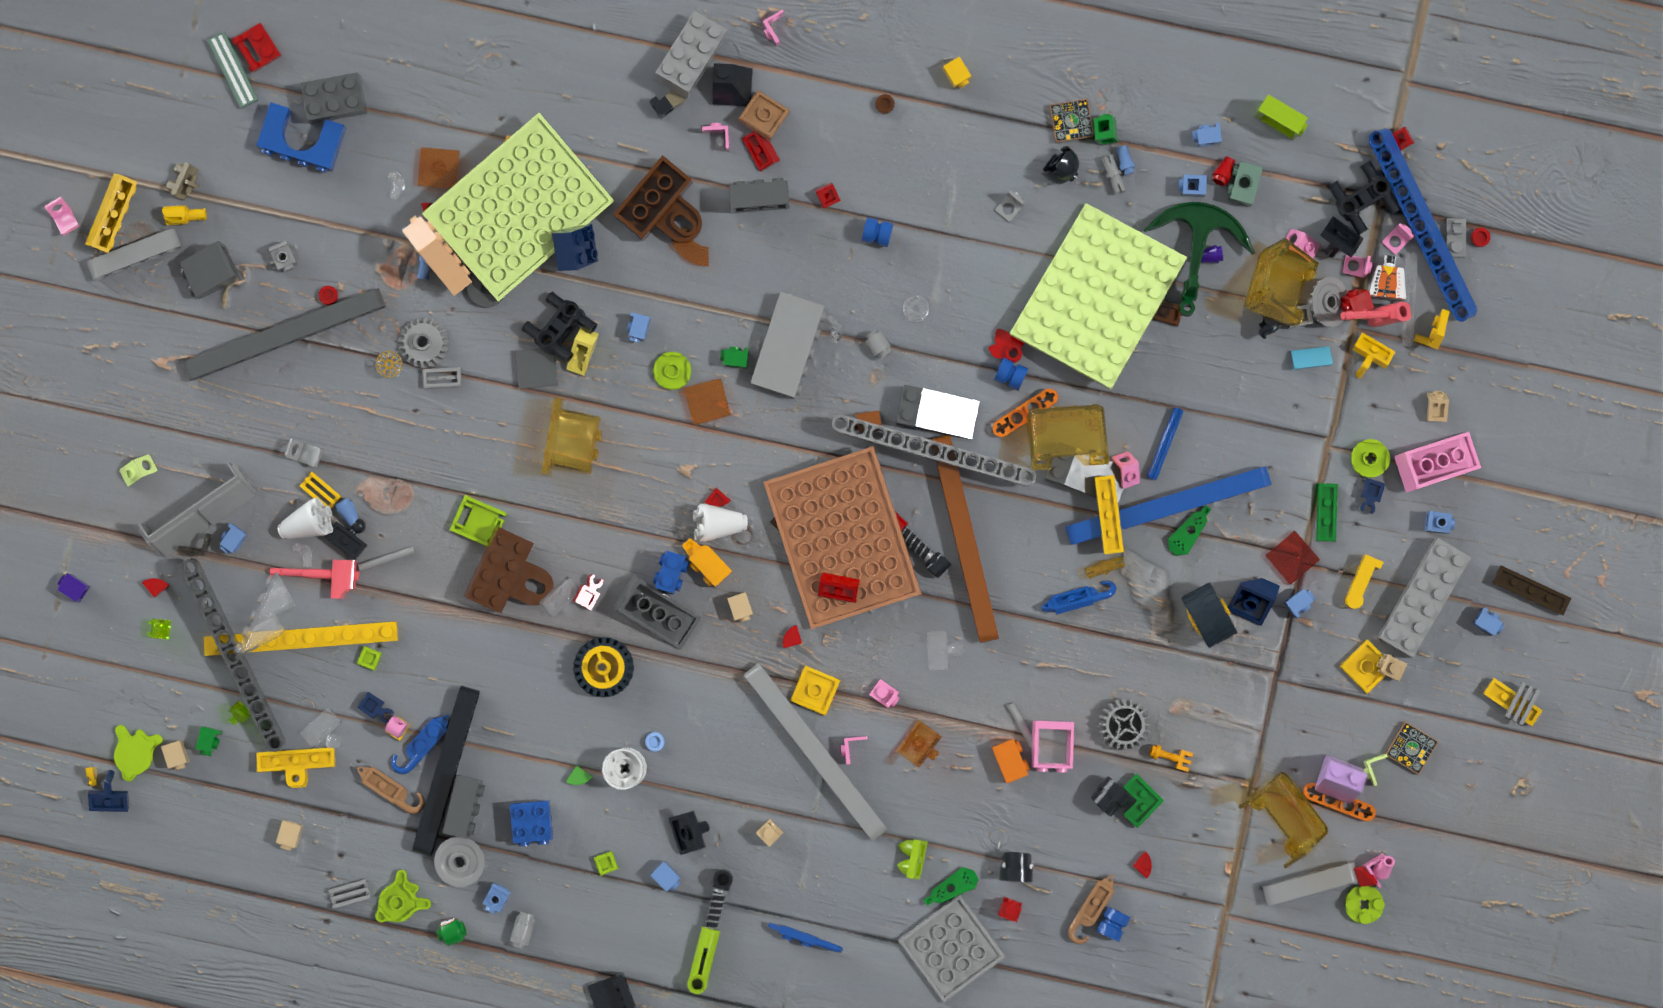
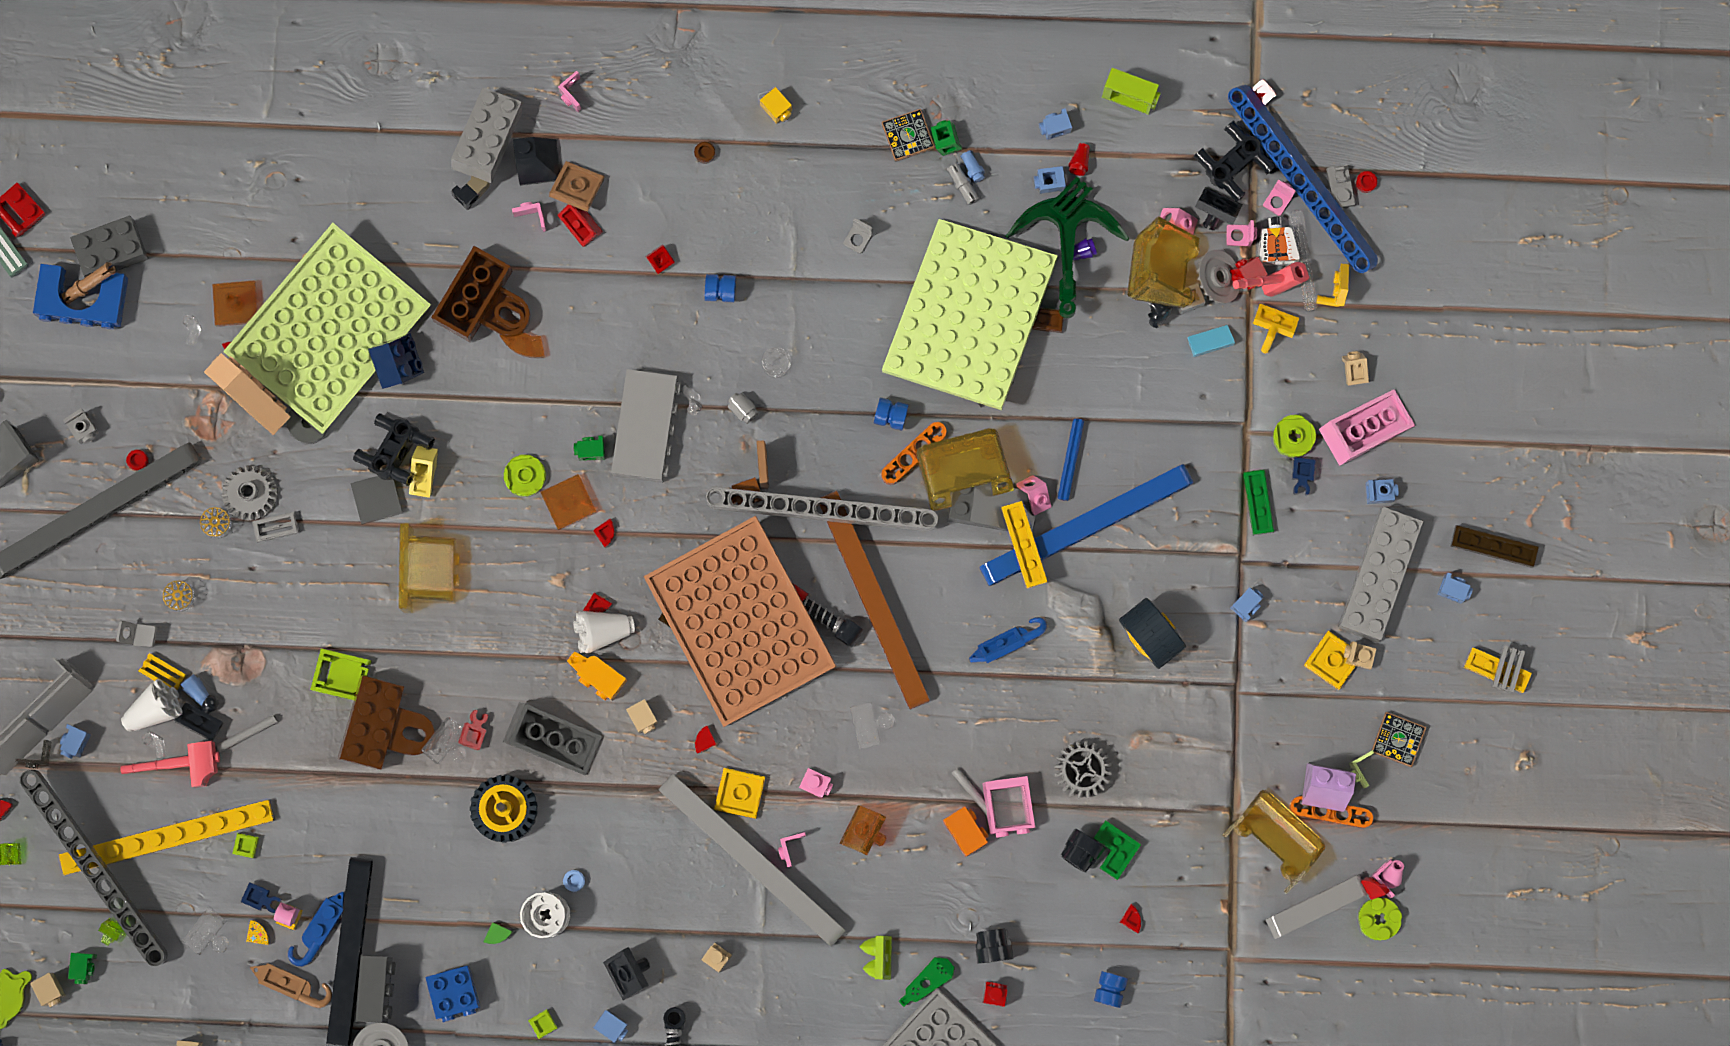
camera: 15 degrees left, 5 degrees down
clear slope [234,573,295,658] -> none
yellow plate [256,747,336,788] -> none
medium blue animal [417,255,431,281] -> none
medium blue brick [627,312,651,343] -> none
blue brick [653,551,689,594] -> none
dark grey brick [729,178,790,213] -> none
red slope [818,573,860,603] -> none
slope [896,385,979,439] -> none
red plate [988,329,1024,363] -> none
black cylinder [1042,146,1079,184] -> none
medium nougat plate [1068,875,1115,944] -> none
clear yellow pin [1084,555,1125,580] -> none
light orange hinge [1149,744,1194,772] -> none
green piece [1168,505,1212,556] -> none
sand green brick [1227,161,1263,207] -> none
dark blue slope [1227,578,1280,626] -> none
clear red tile [1265,531,1320,585] -> none
yellow leg [1345,554,1384,609] -> none
none -> medium nougat pin [61,262,116,304]
none -> wheel [163,580,195,612]
none -> yellow tile [246,920,269,945]
none -> red tile [593,519,614,548]
none -> medium nougat tile [757,440,769,489]
none -> dark green tile [1050,177,1093,220]

